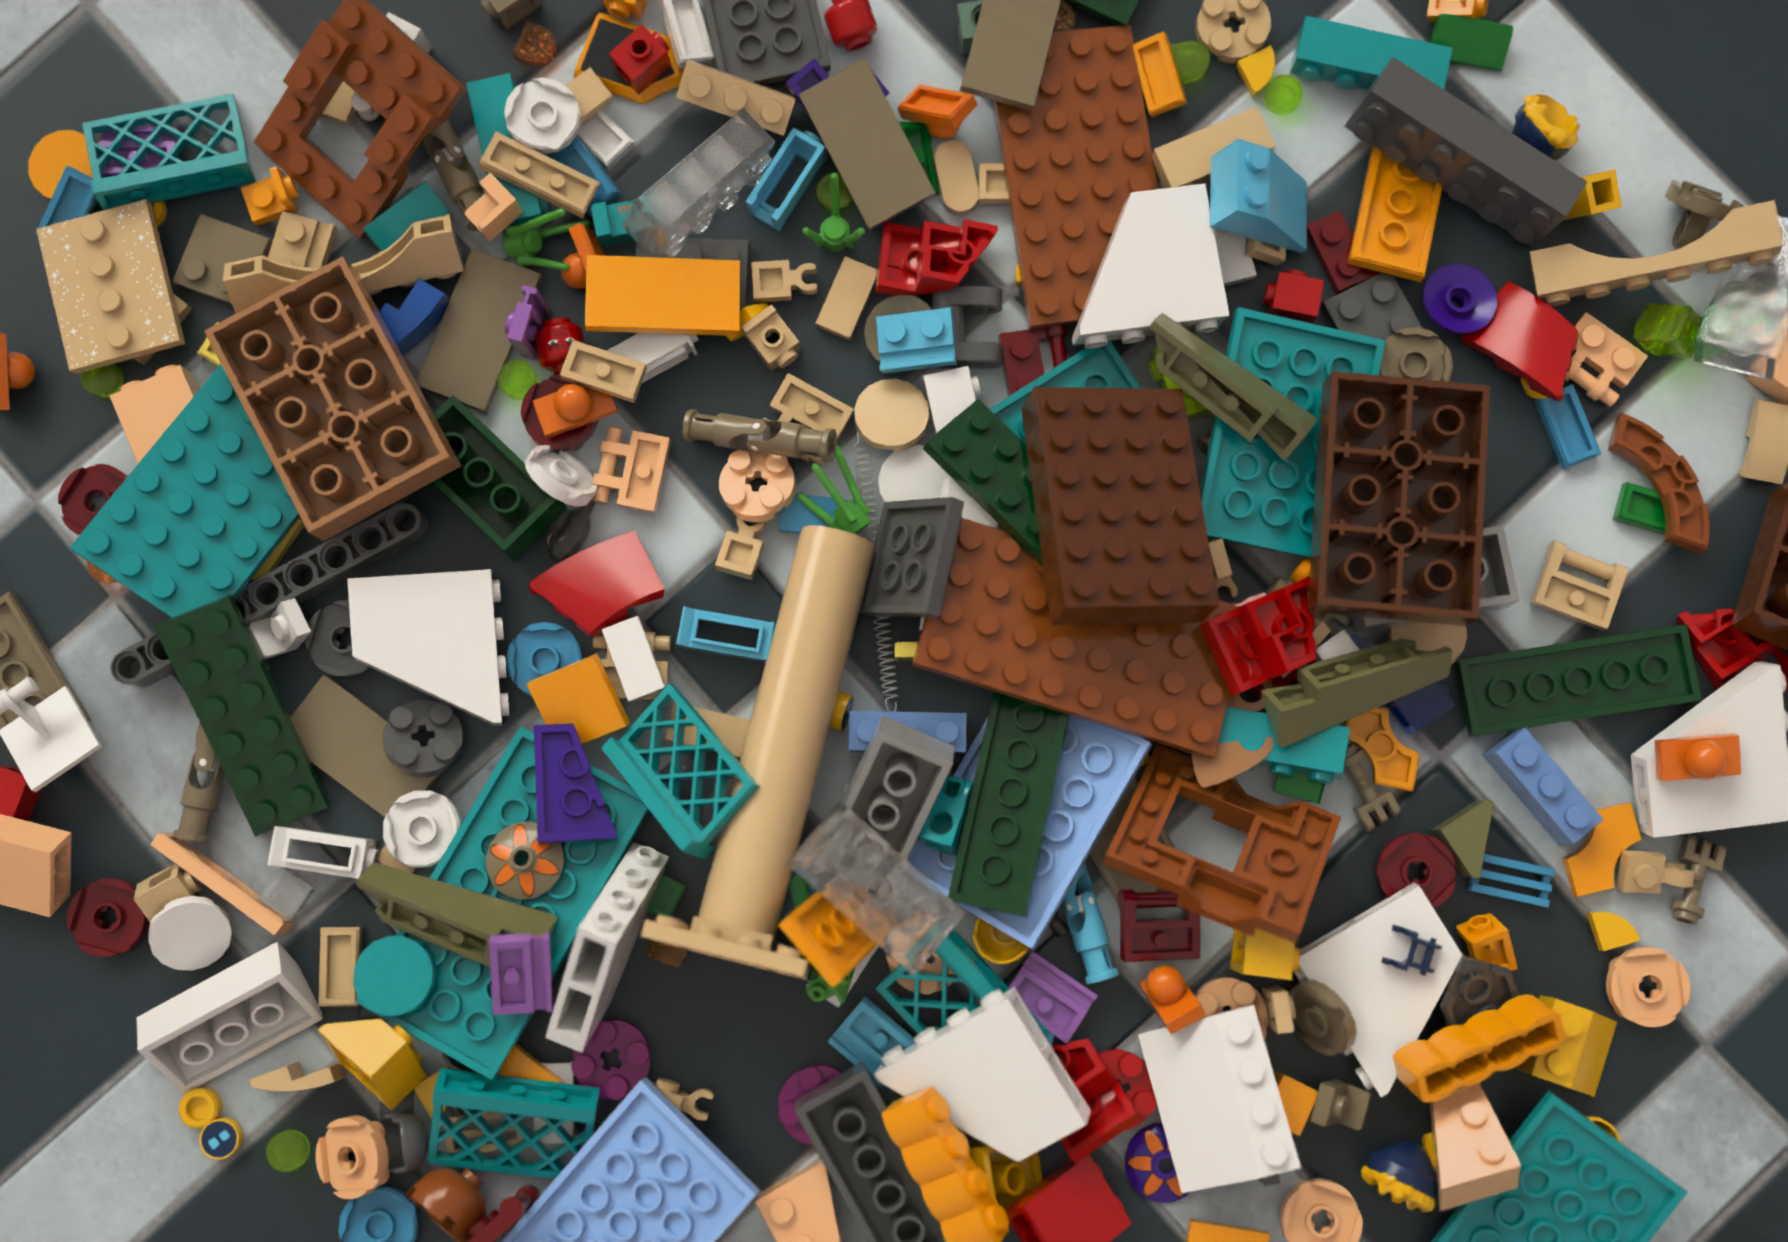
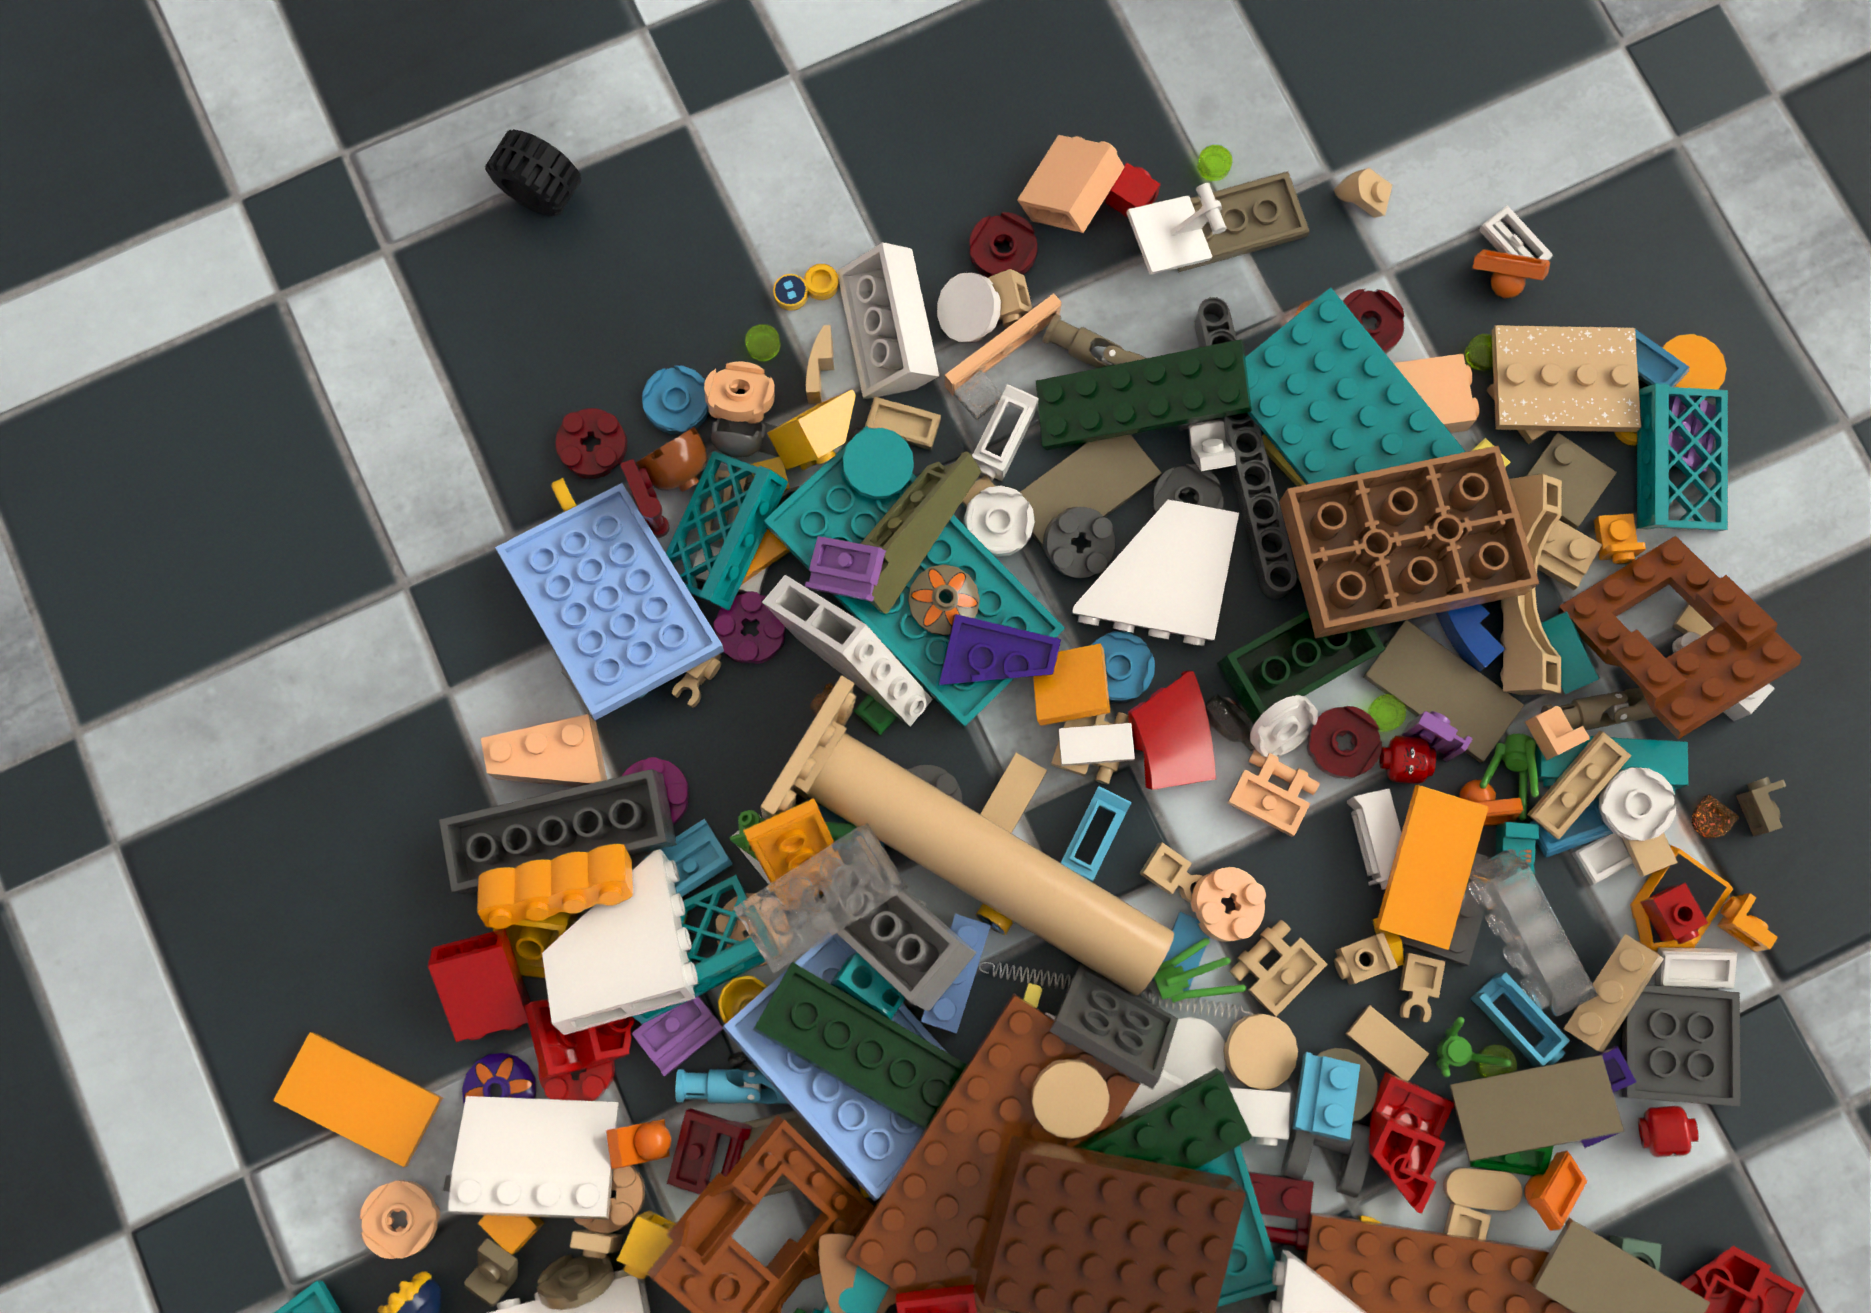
camera: 105 degrees right, 5 degrees down
orange tile [532,384,619,438] -> none
tan plate [560,340,647,403] -> none
teal fence [601,683,760,860] -> none
dark tan piece [682,409,837,463] -> none
none -> tan tile [1031,1059,1110,1139]

